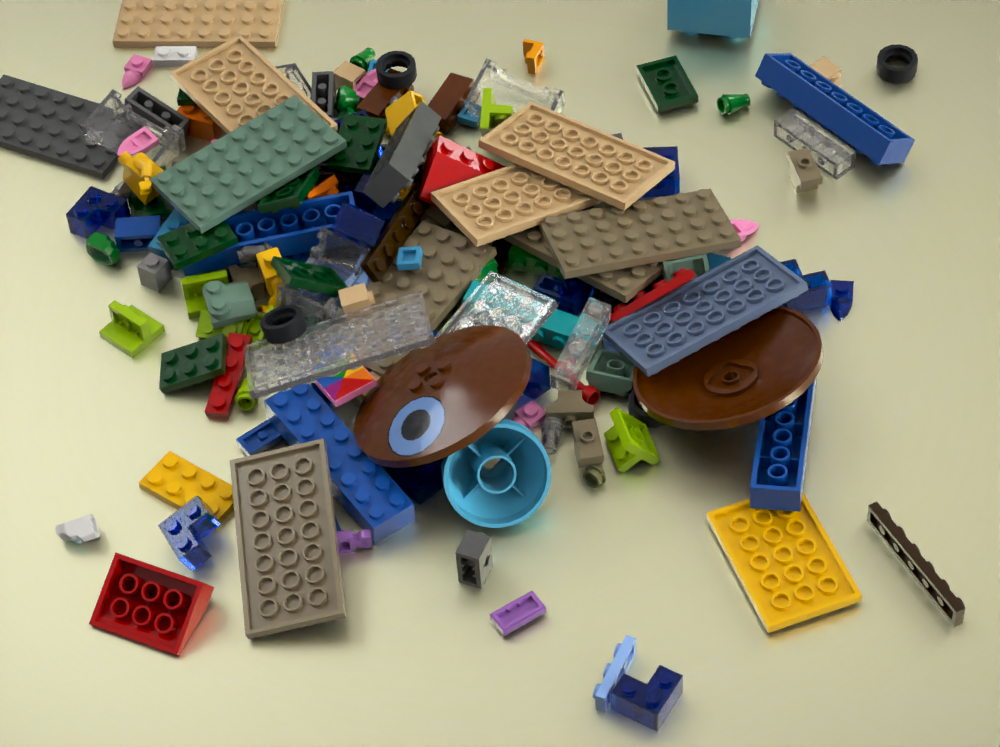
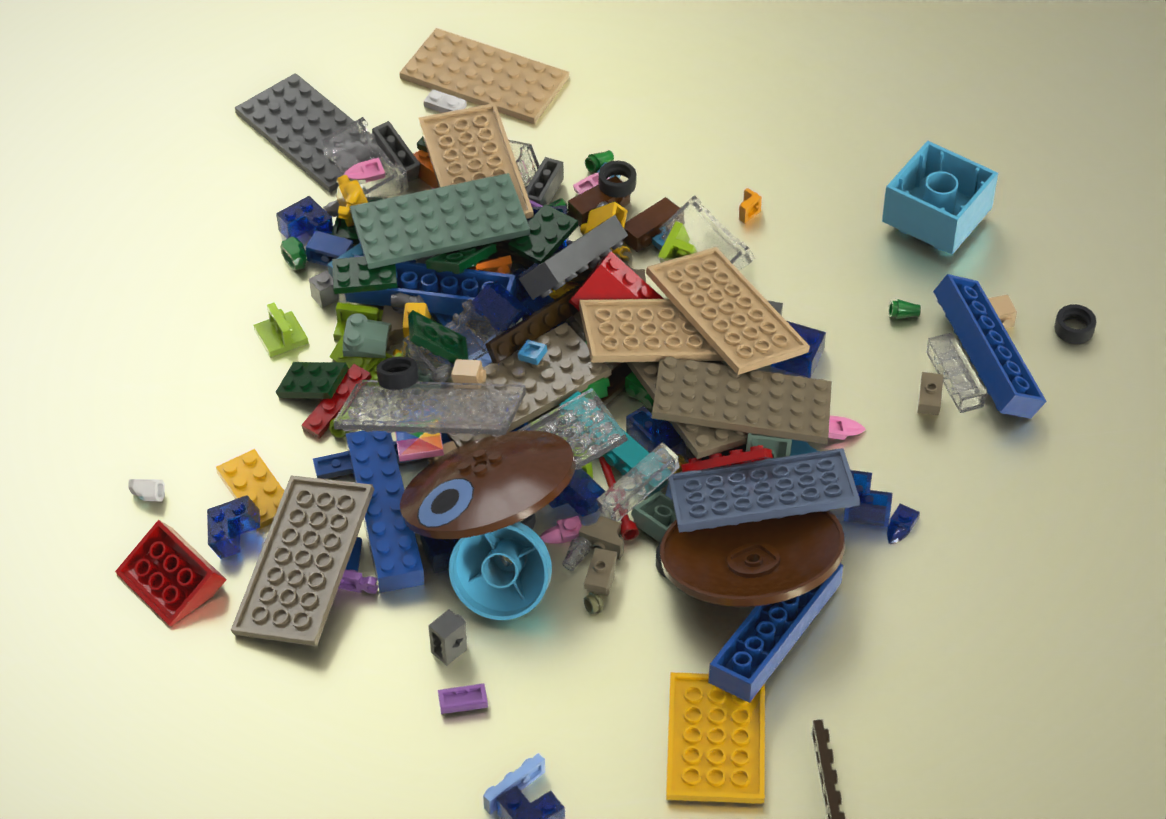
camera: 20 degrees right, 0 degrees up
bright pink plate [122,54,153,89] -> none
tan brick [334,61,366,89] -> none
green cone [335,85,360,113] -> none
lime bracket [604,407,660,473] -> none
dark green plate [636,55,698,113] -> none

